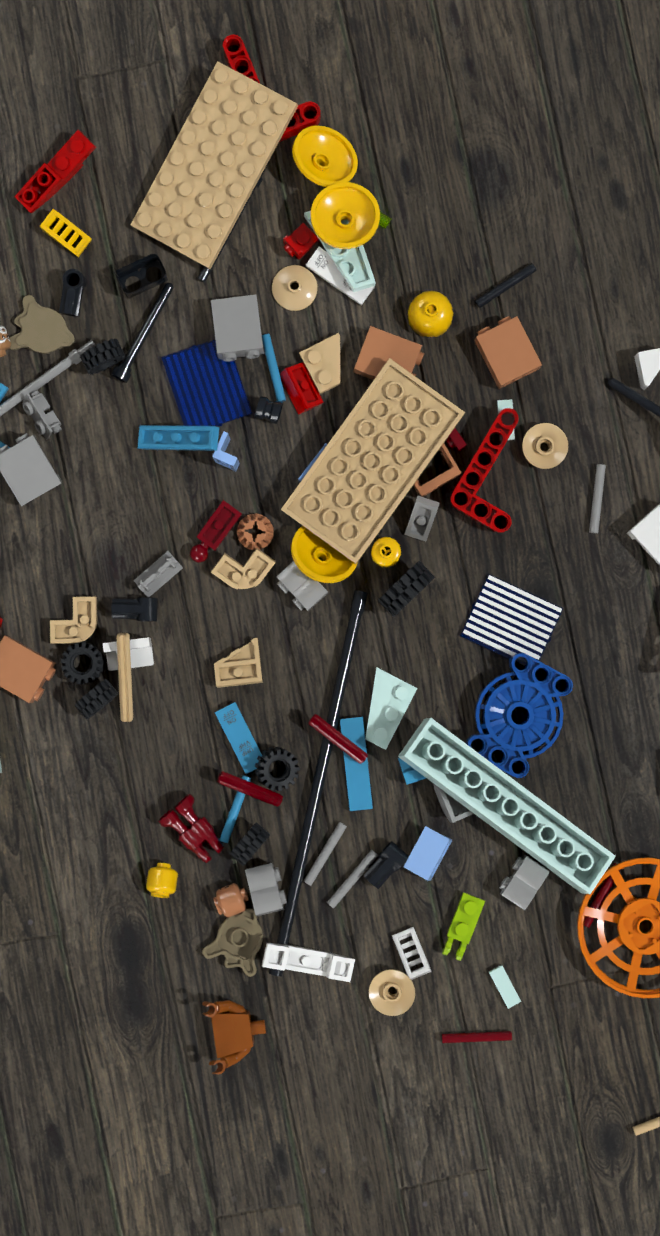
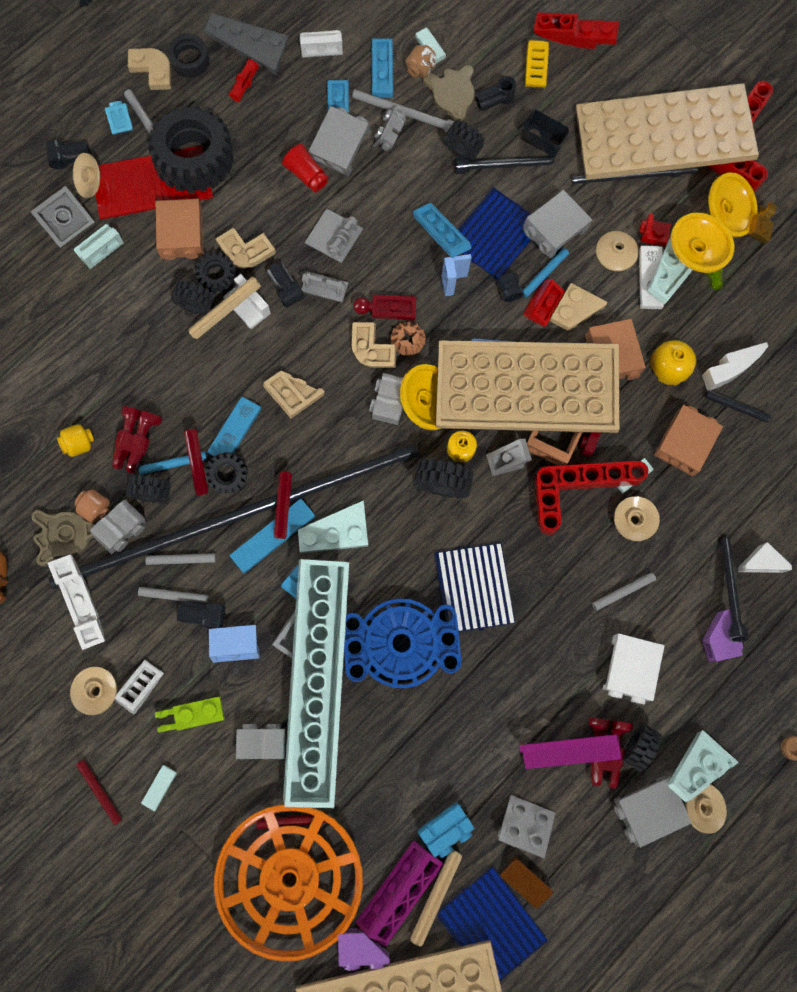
camera: 50 degrees right, 10 degrees down
none -> red plant [282,143,329,193]
none -> light grey hinge [305,209,363,263]
none -> white slope [702,342,768,390]
none -> pearl gold plate [748,202,776,244]

